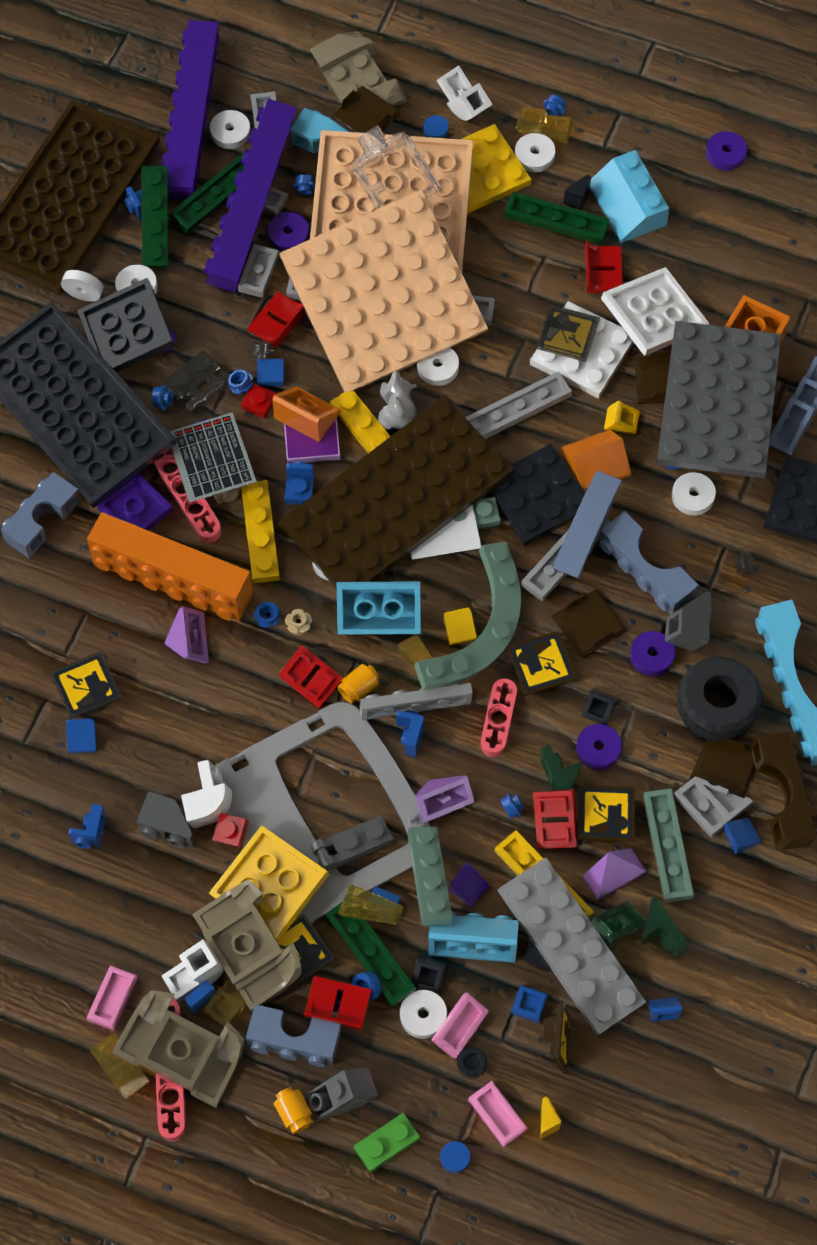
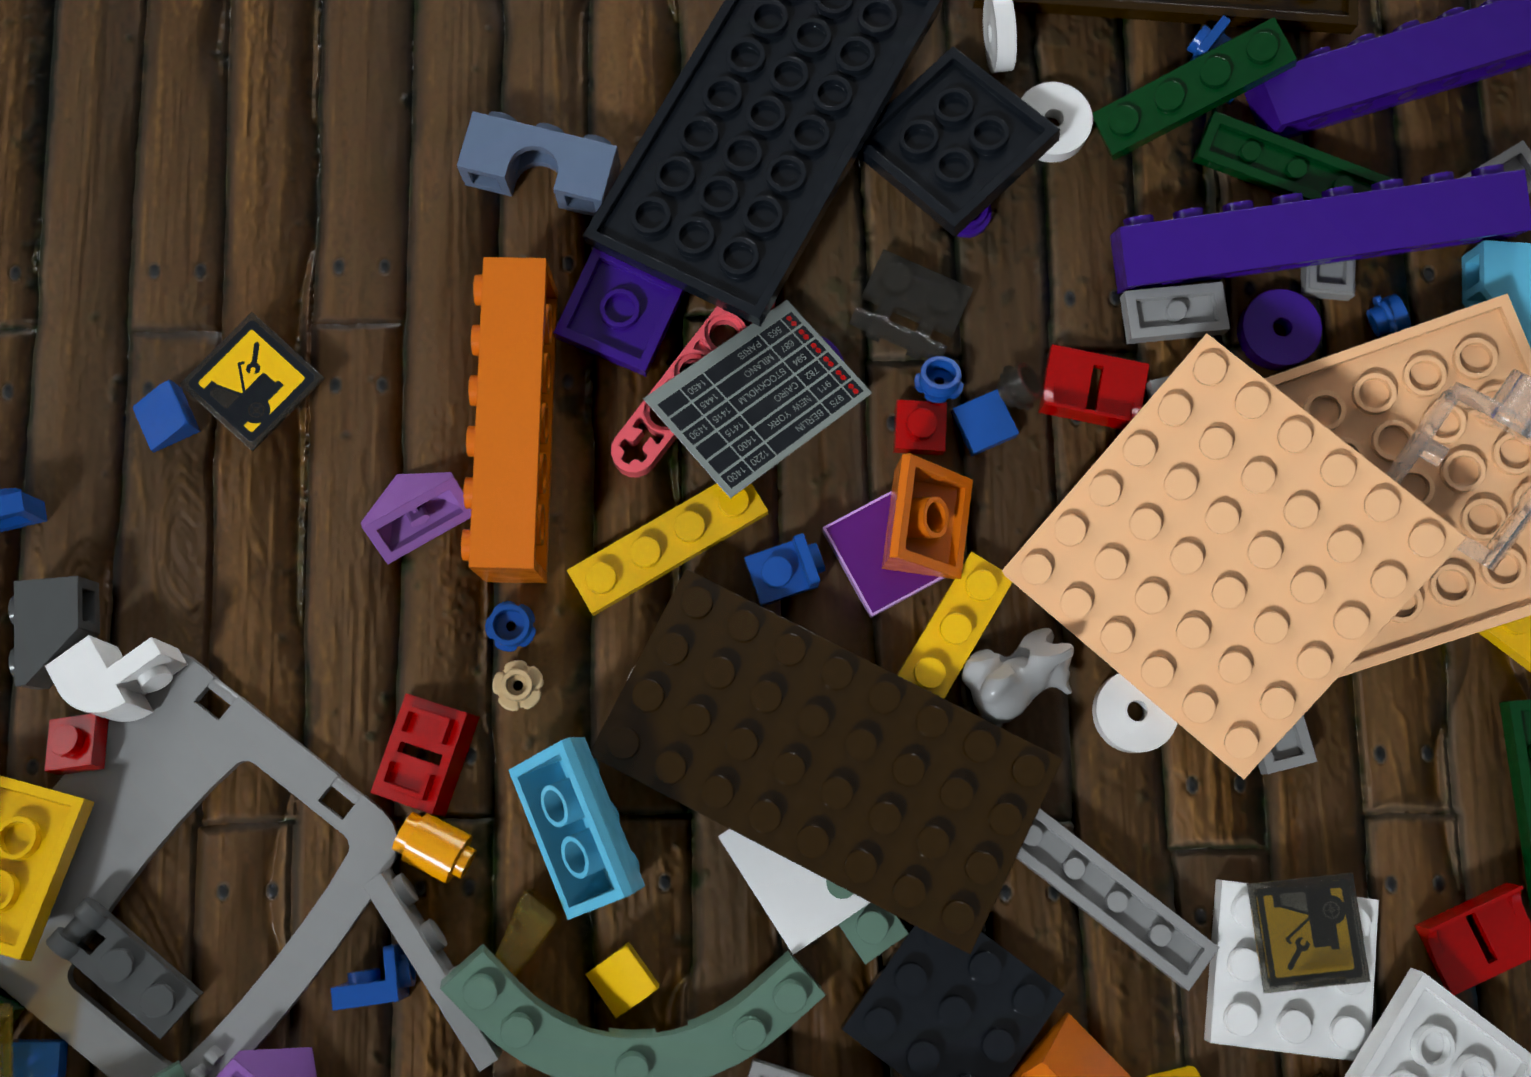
camera: 60 degrees right, 15 degrees up
blue plate [152,385,173,411] -> none
white piece [210,110,251,149] -> none

